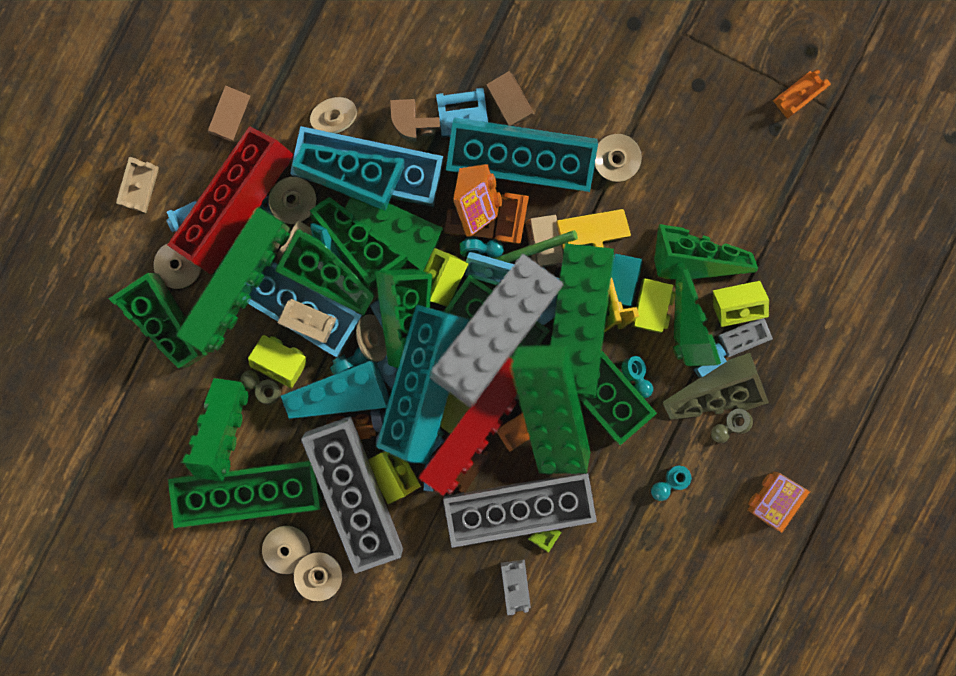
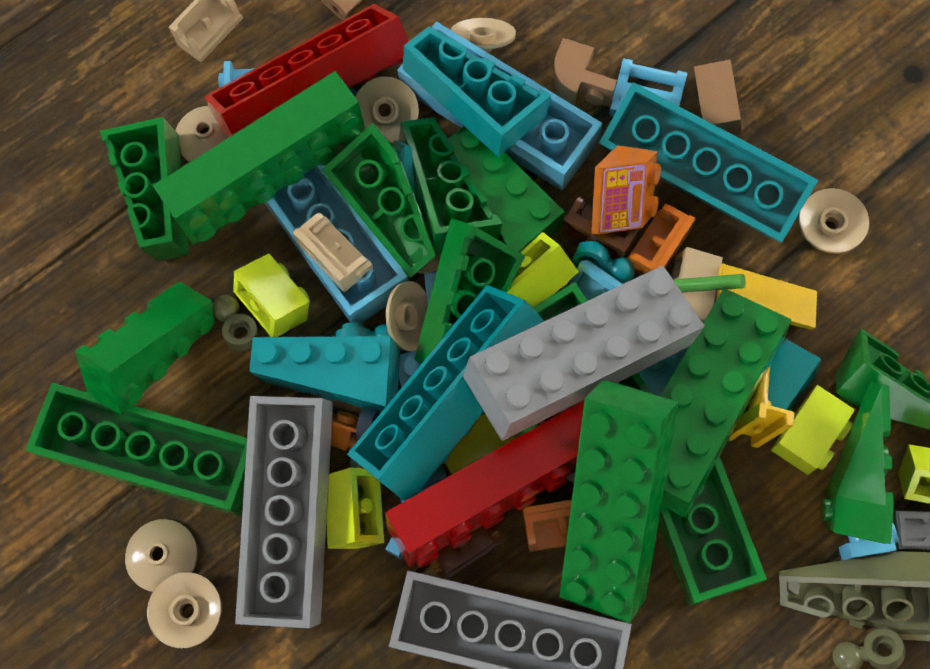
camera: 30 degrees right, 15 degrees down
teal plate [622,356,653,399] -> none

